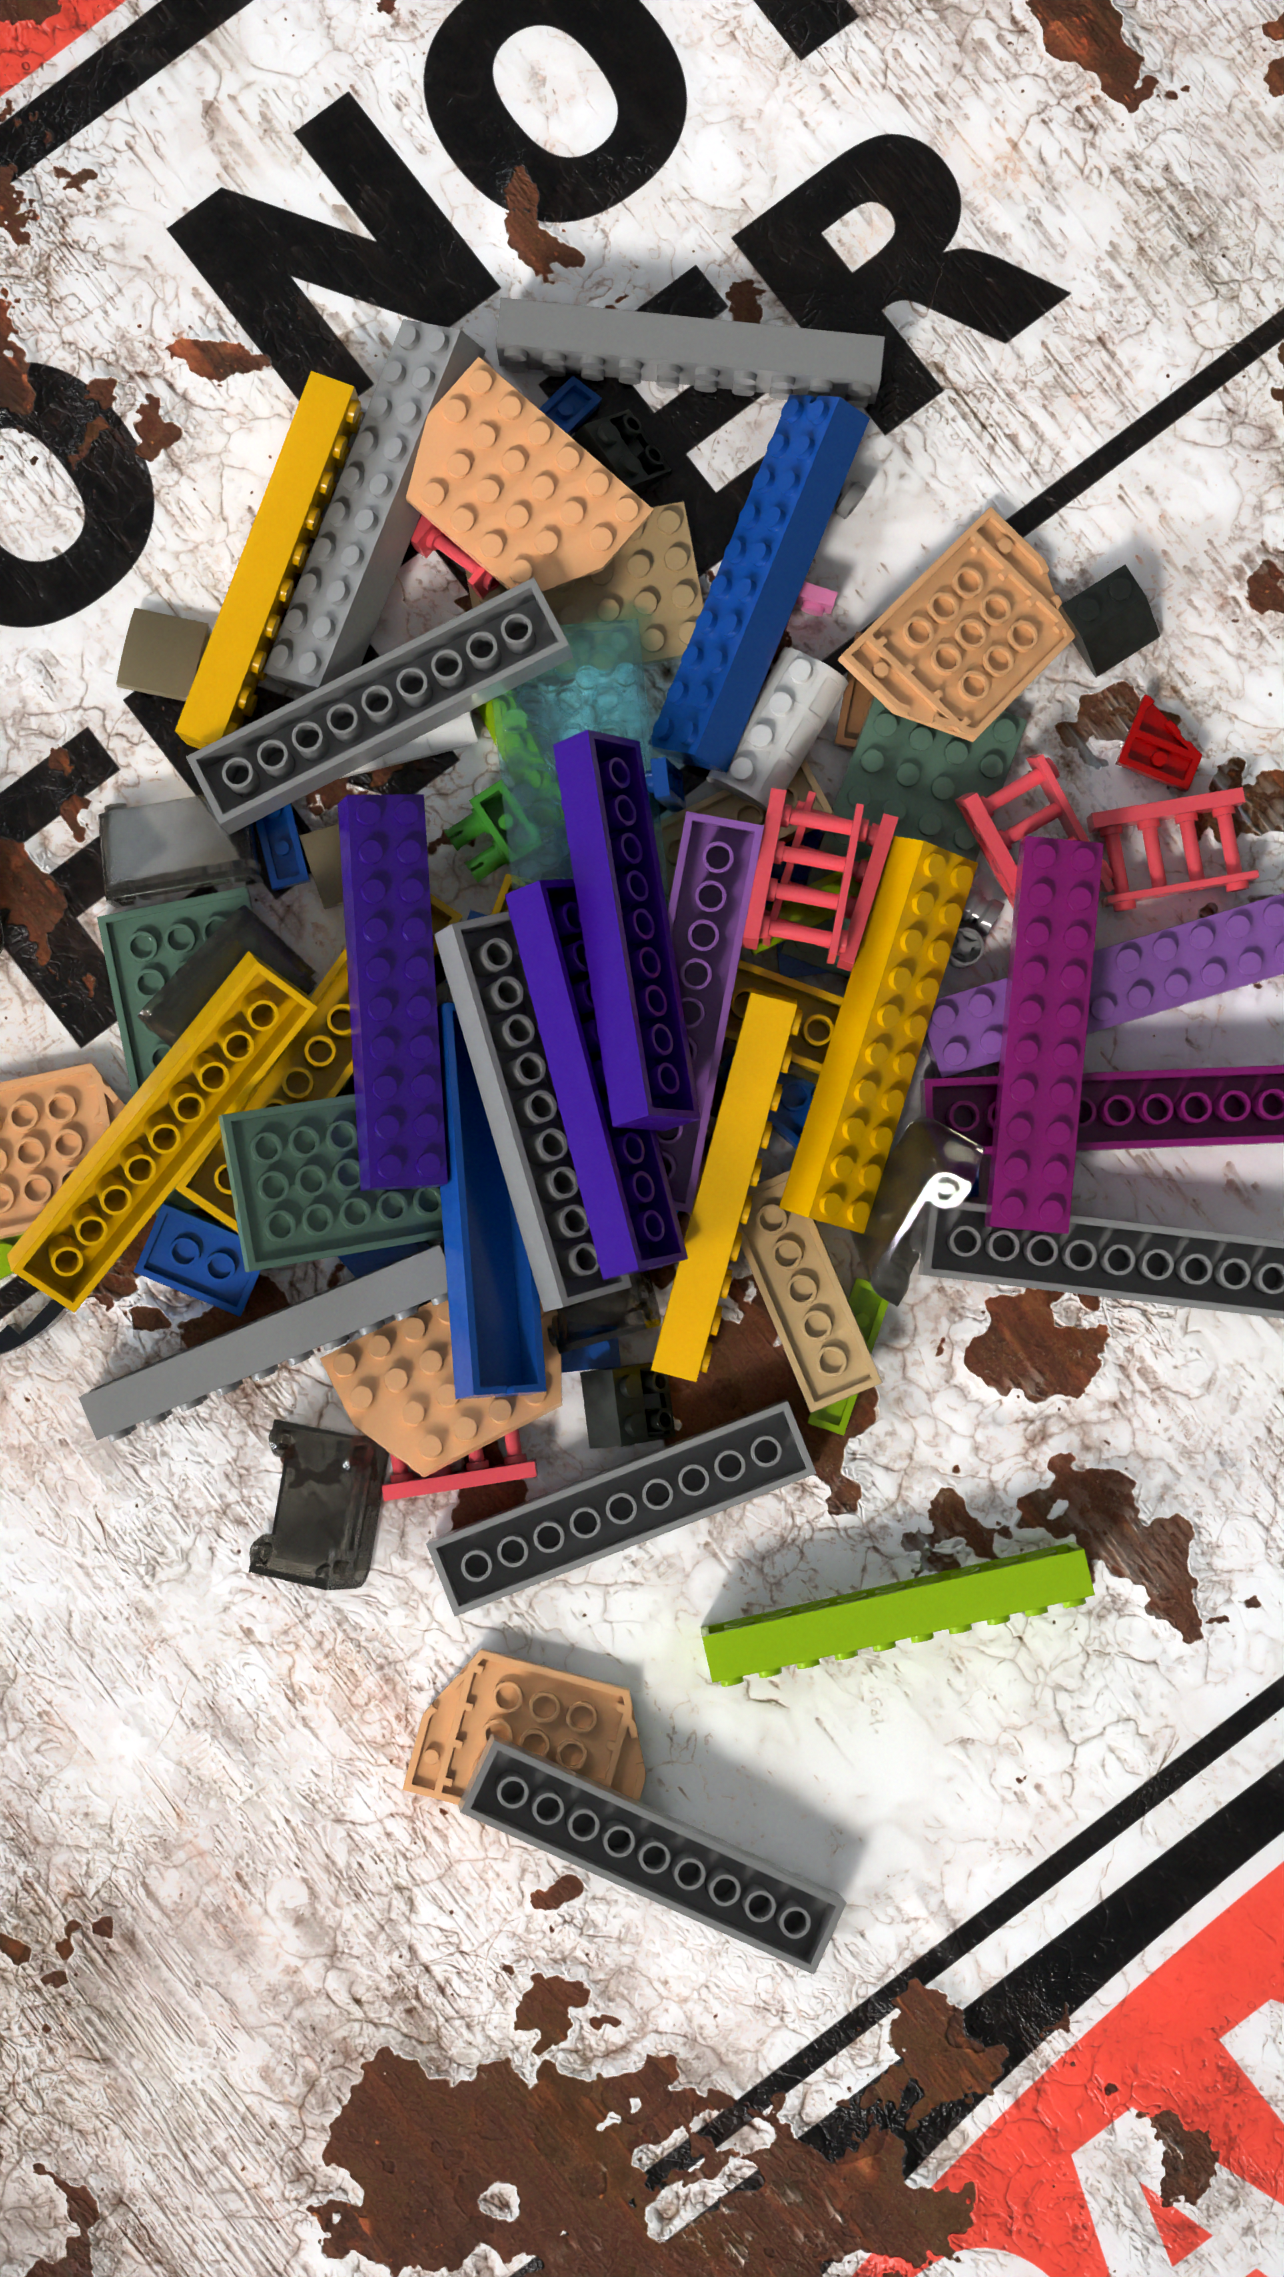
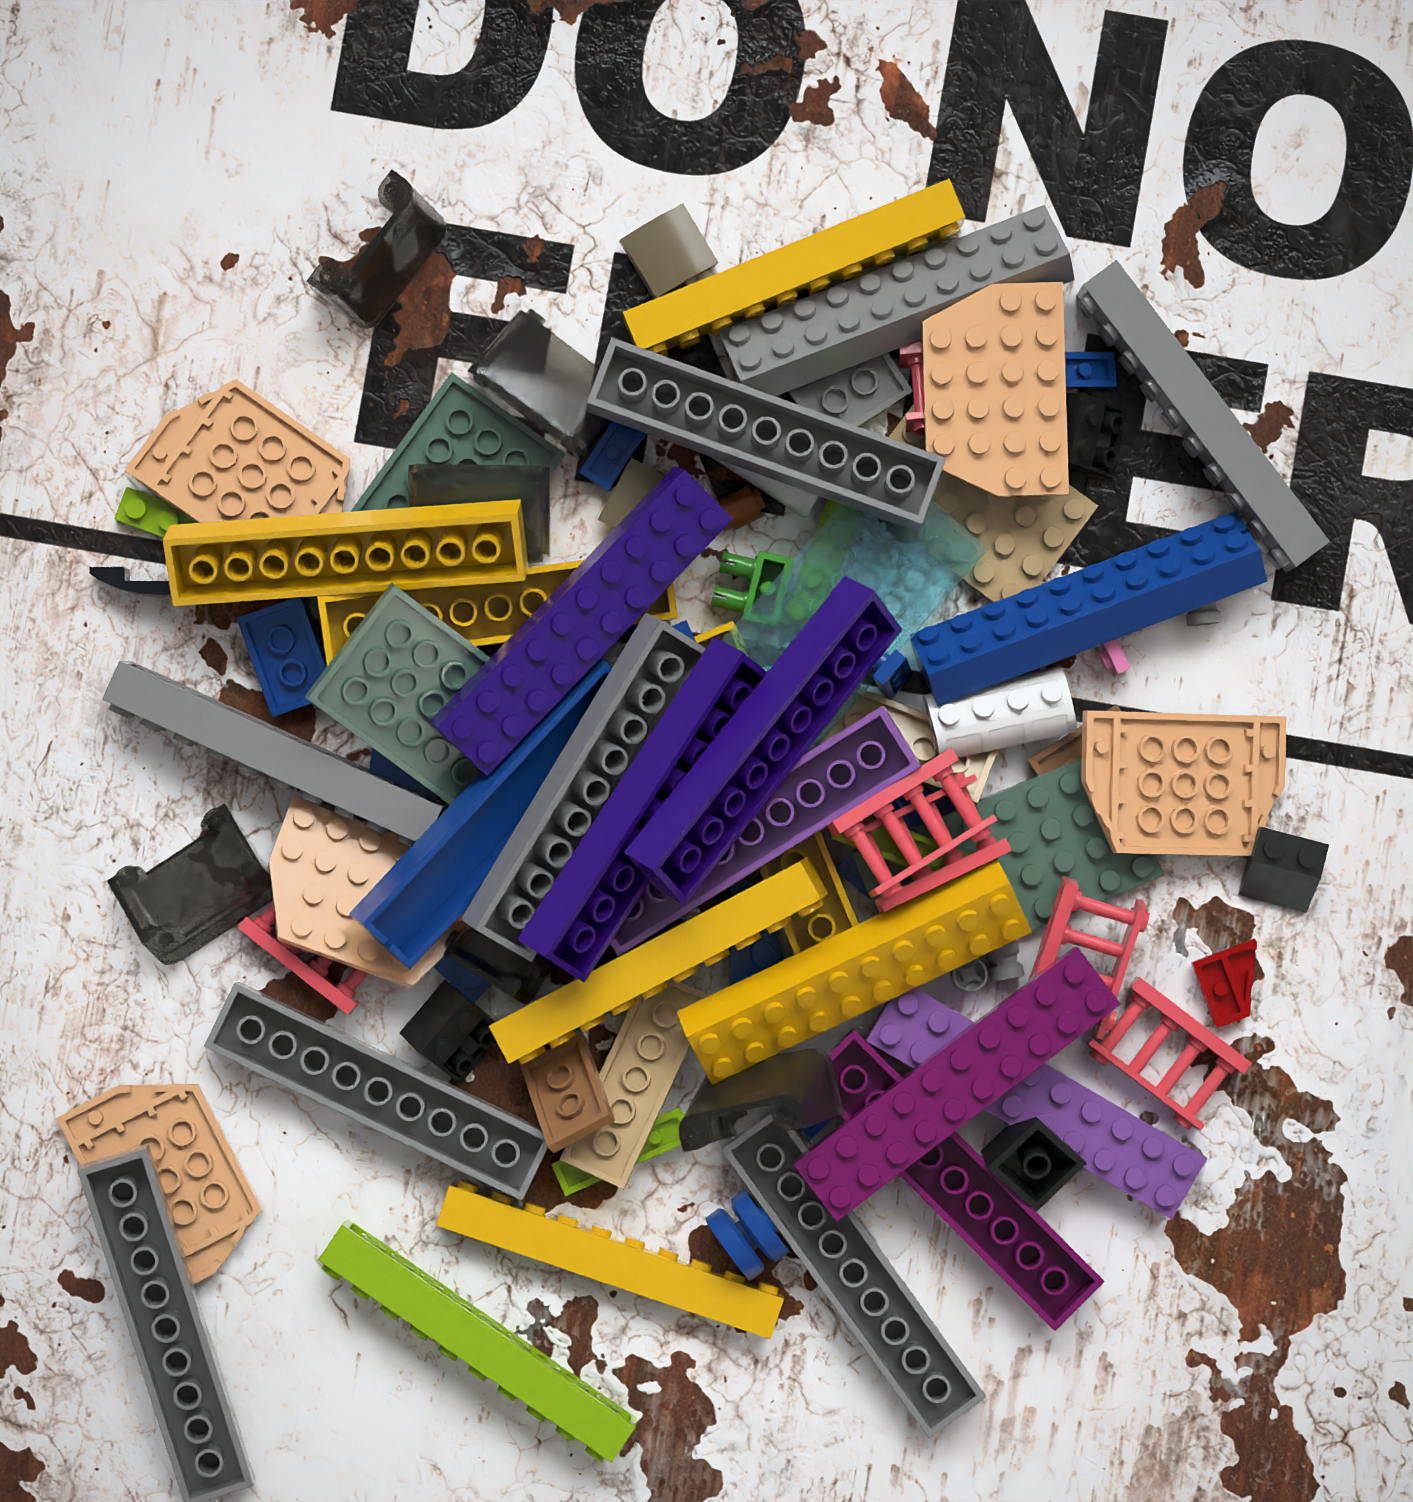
camera: 45 degrees right, 0 degrees up
none -> yellow brick [436,1179,784,1339]
none -> medium nougat plate [520,1033,615,1153]
none -> blue wheel [705,1189,790,1281]
none -> dark orange brick [718,485,766,532]
none -> light grey plate [788,353,913,427]
none -> pearl dark grey slope [981,1117,1087,1212]

